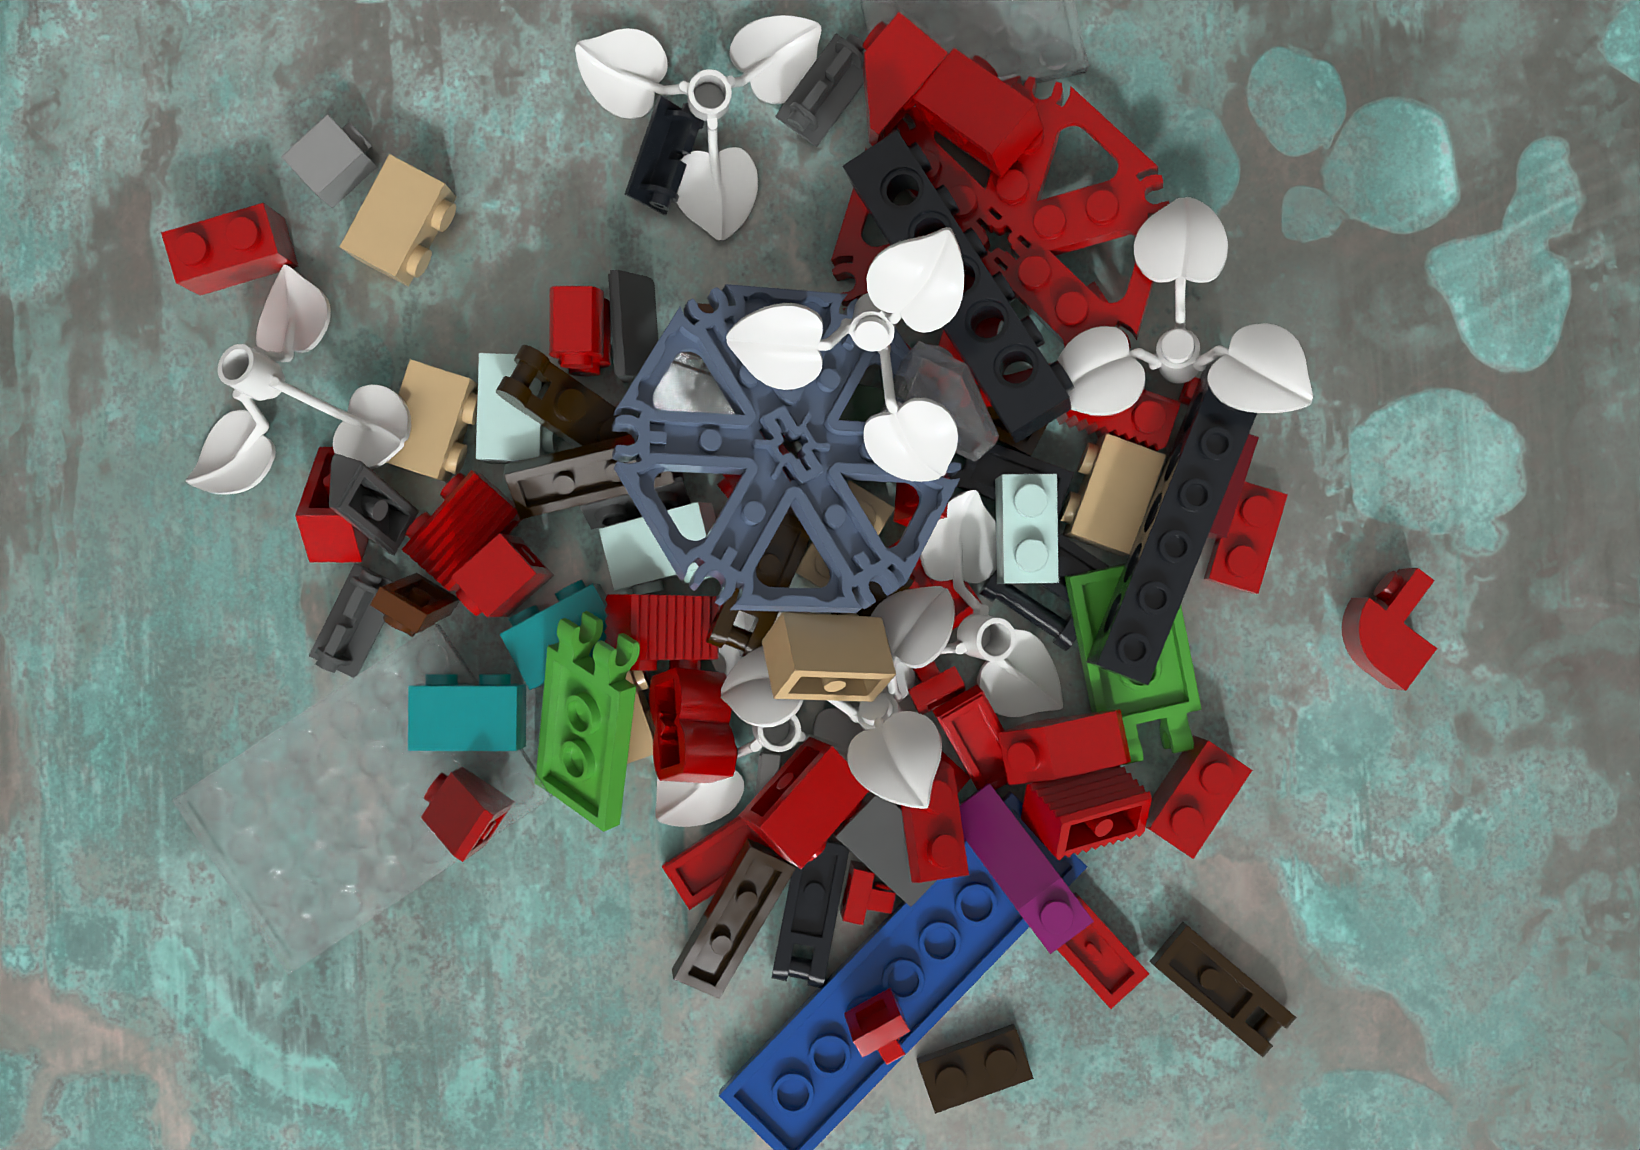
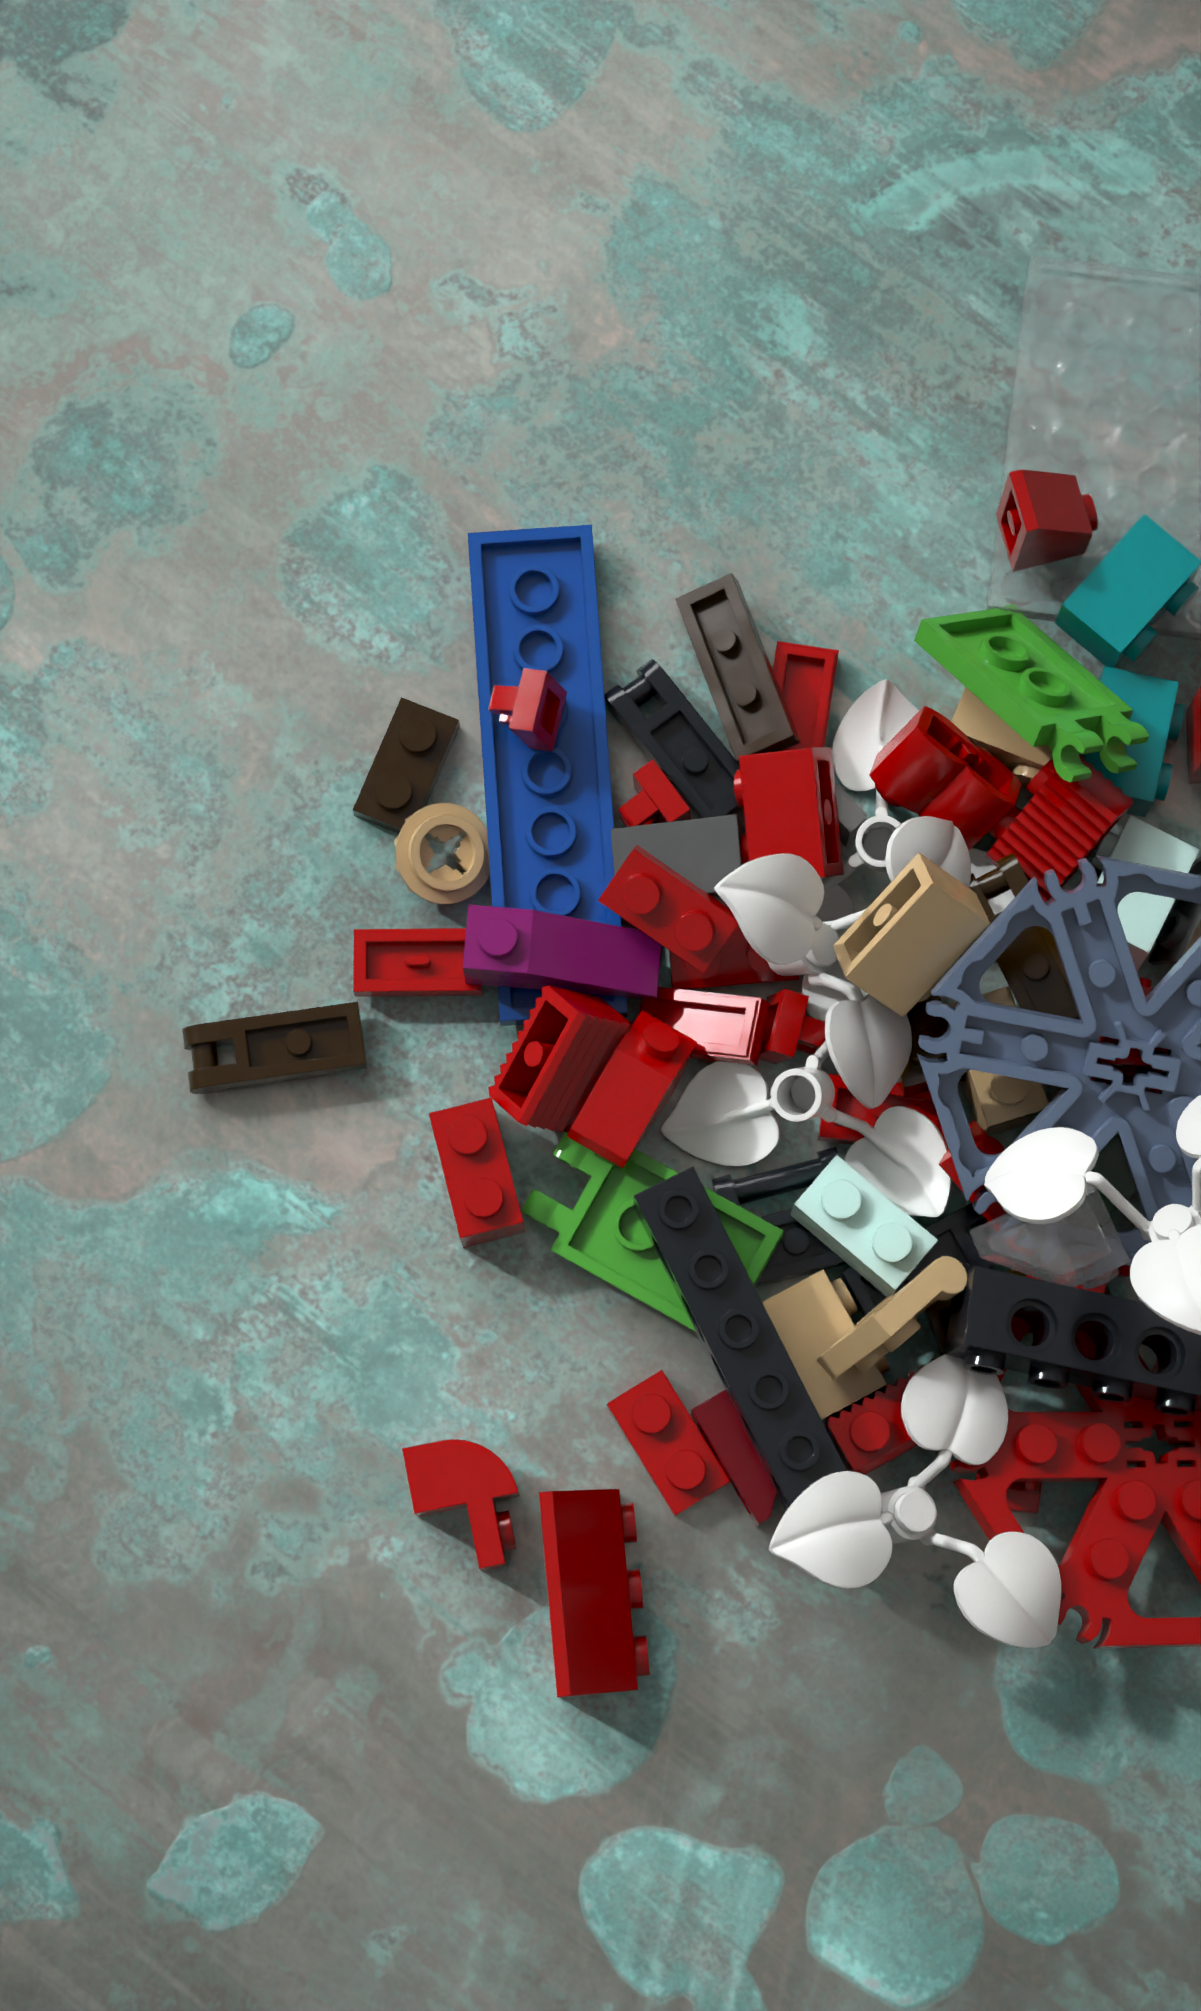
camera: 135 degrees right, 10 degrees down
none -> tan gear [394,803,490,904]
none -> red slope [539,1489,650,1698]
none -> tan plate [817,1256,967,1380]

